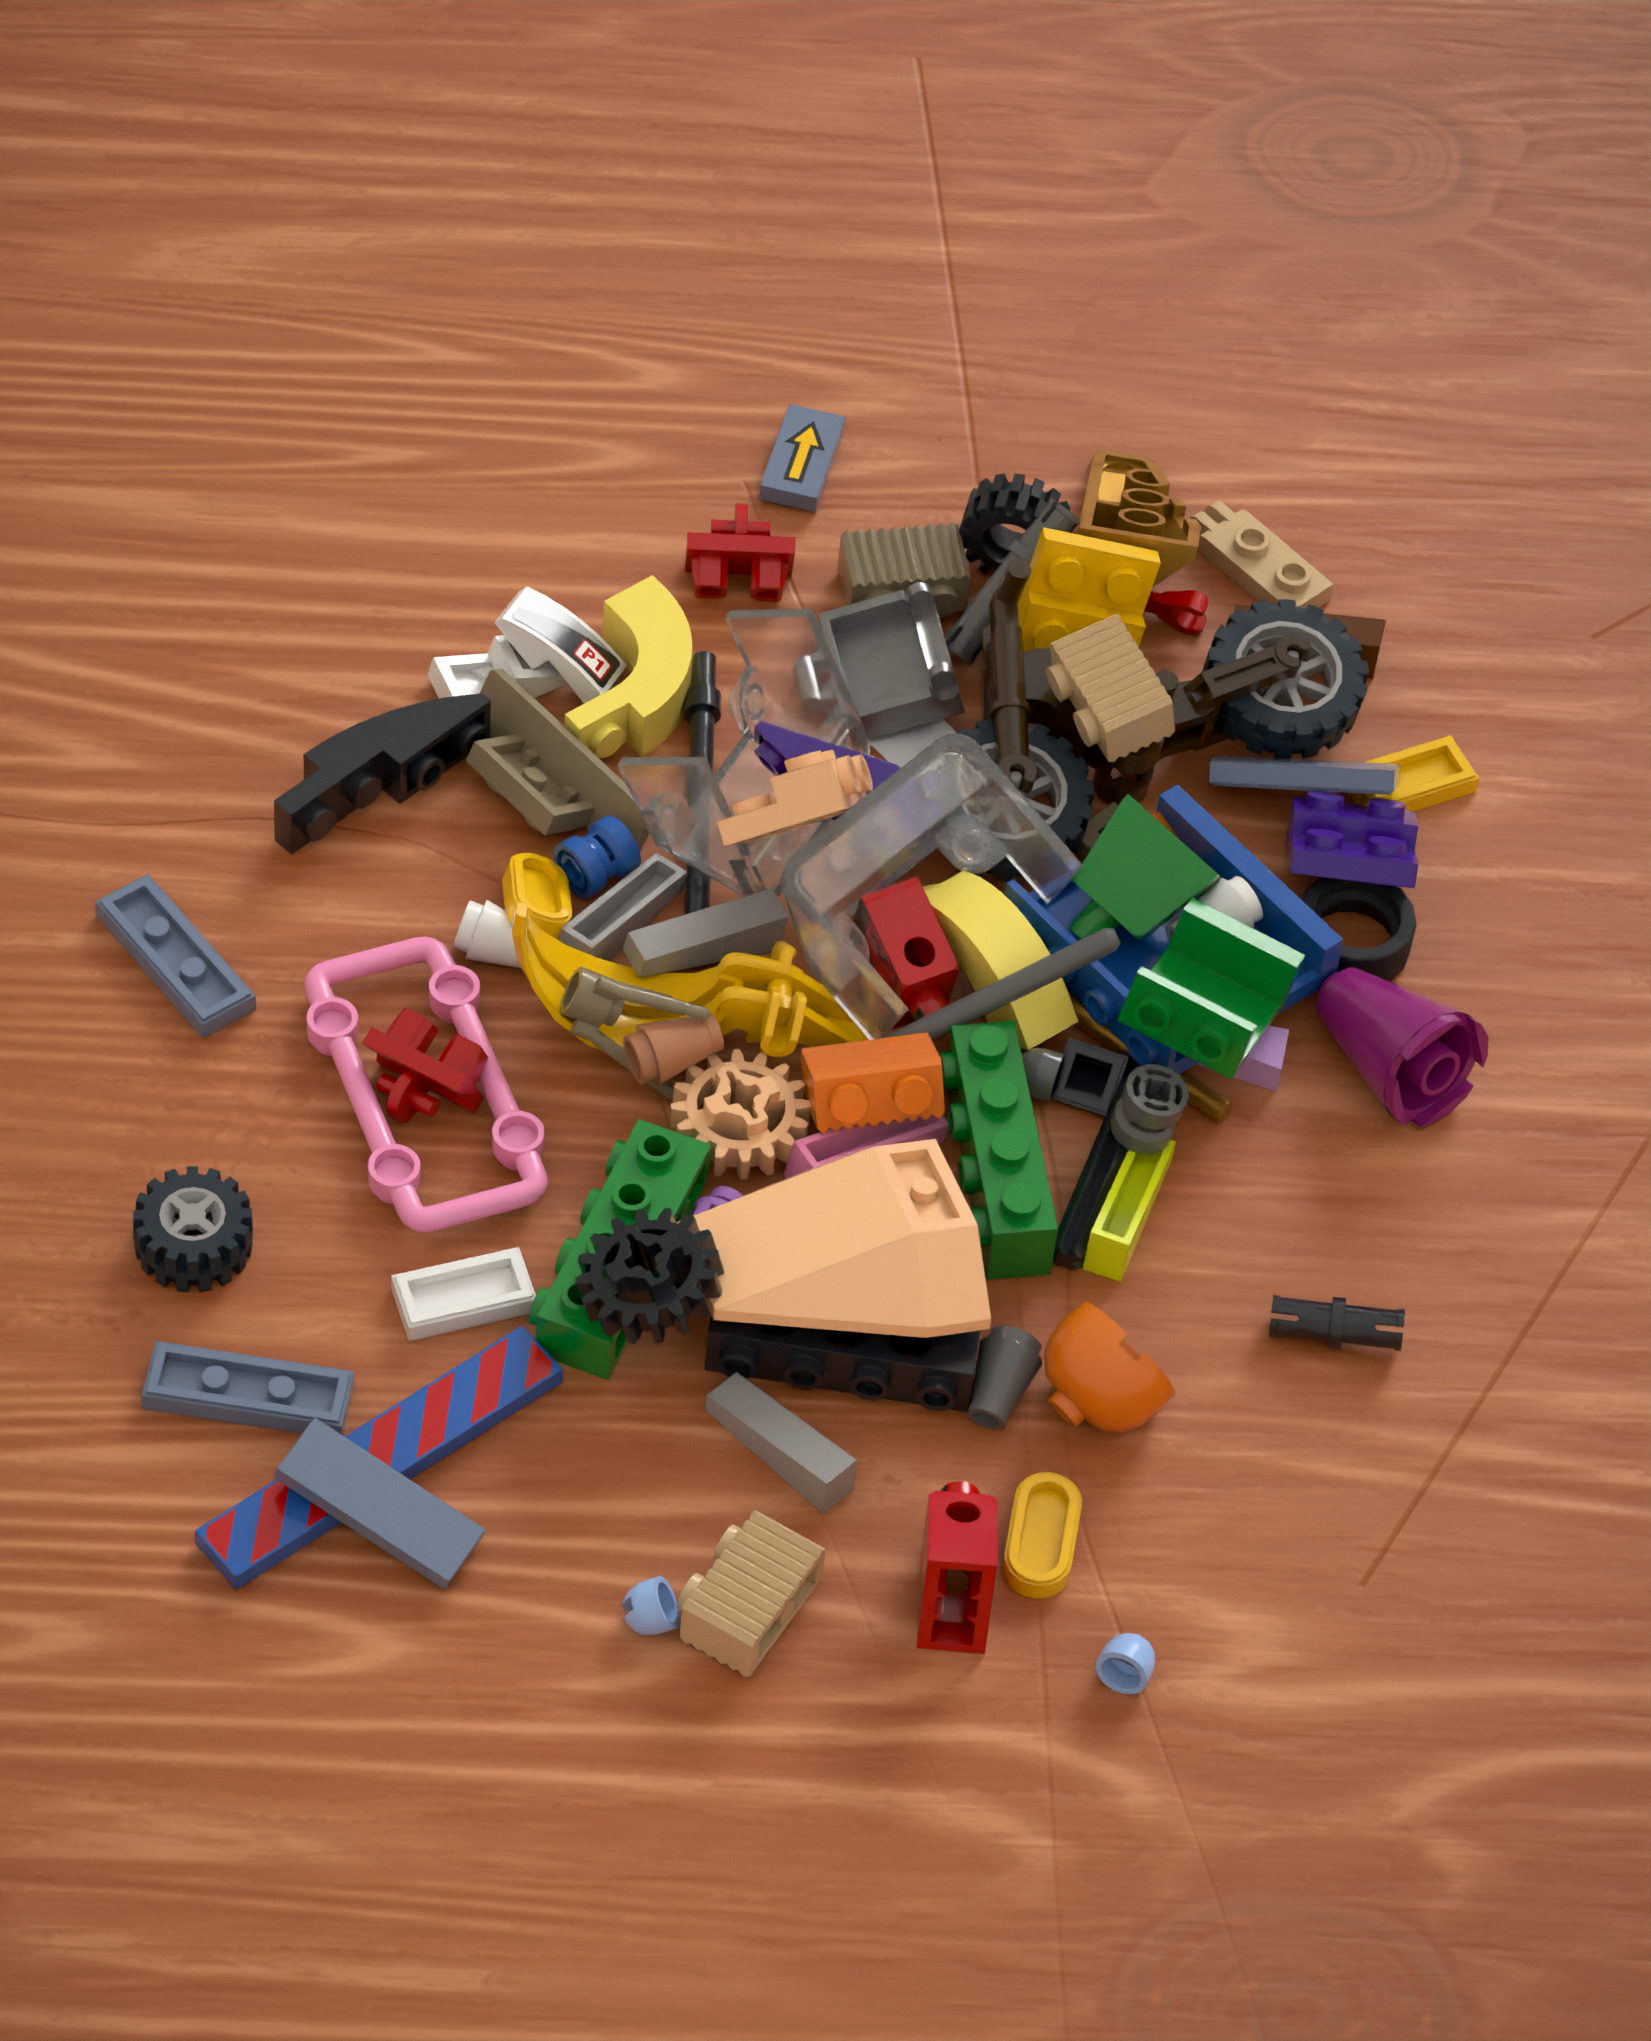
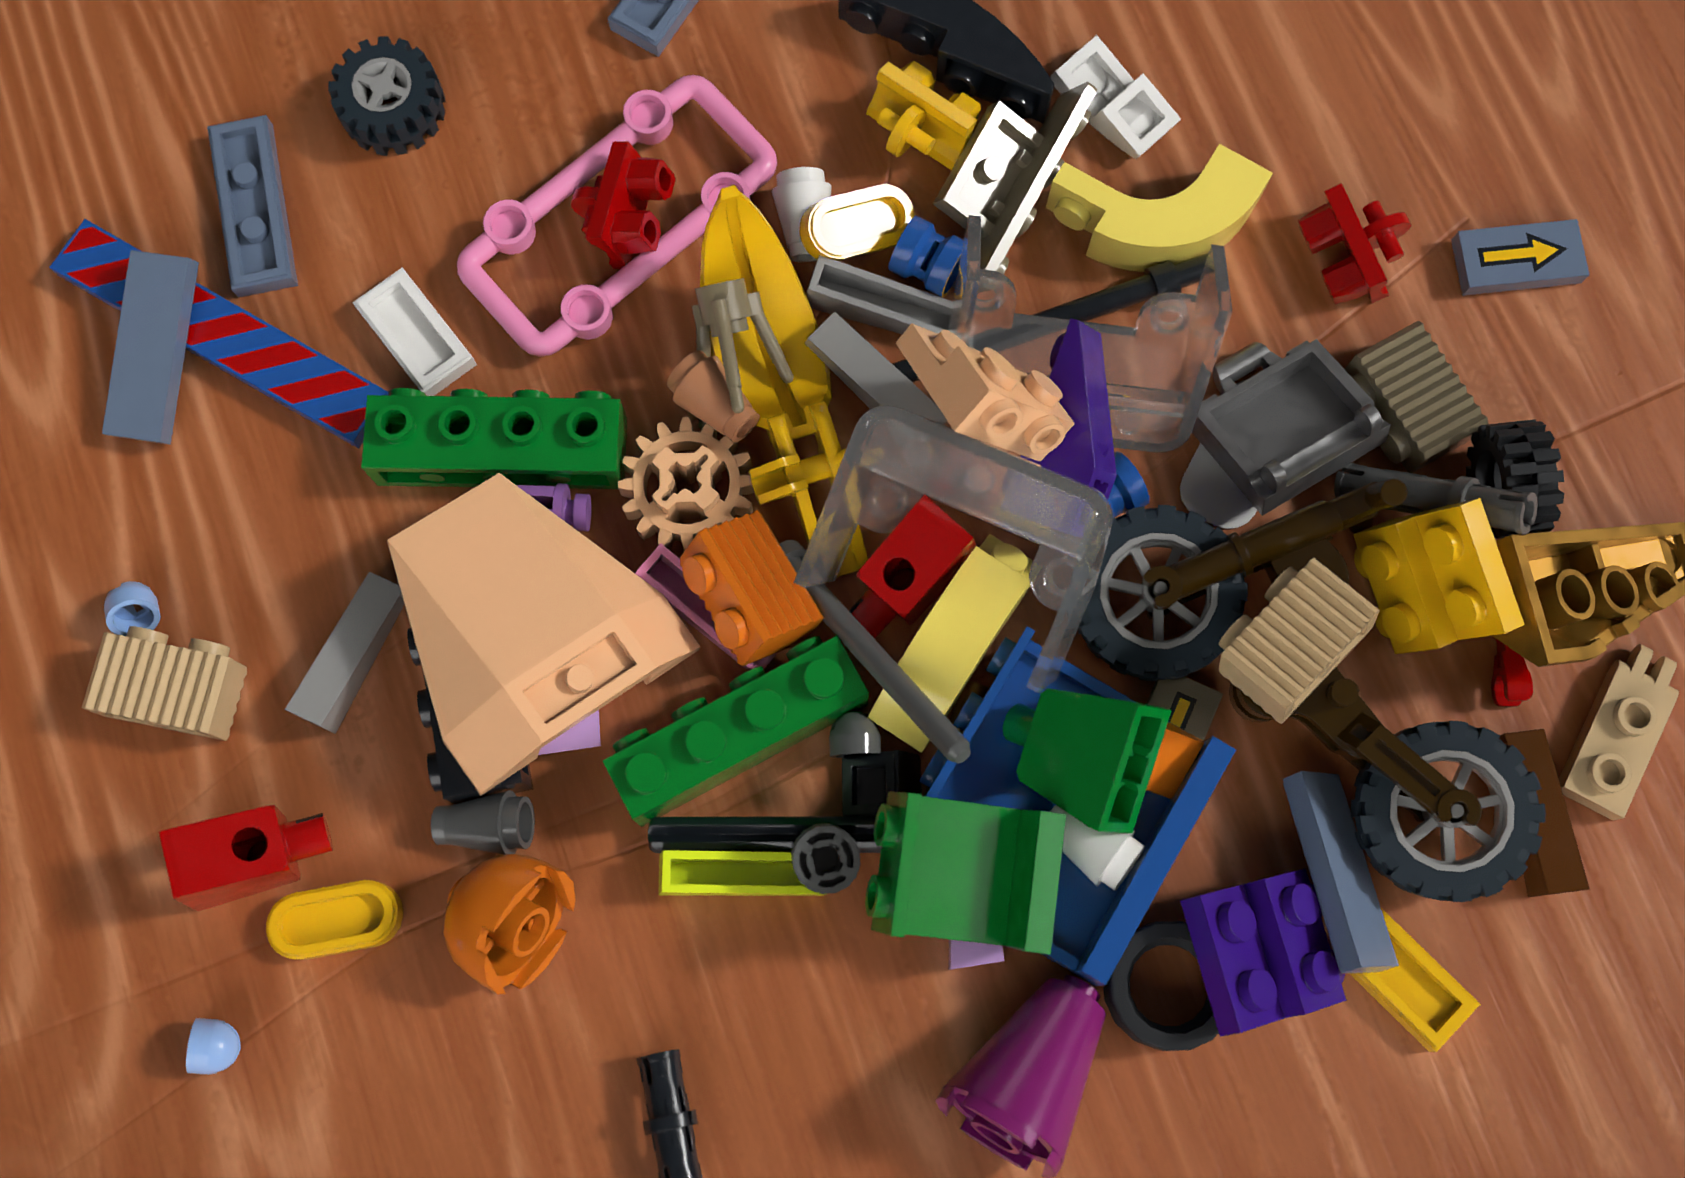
camera: 75 degrees right, 25 degrees up
slope [494,587,627,703] -> none
black gear [575,1208,725,1344] -> none
none -> yellow hips [866,60,981,170]

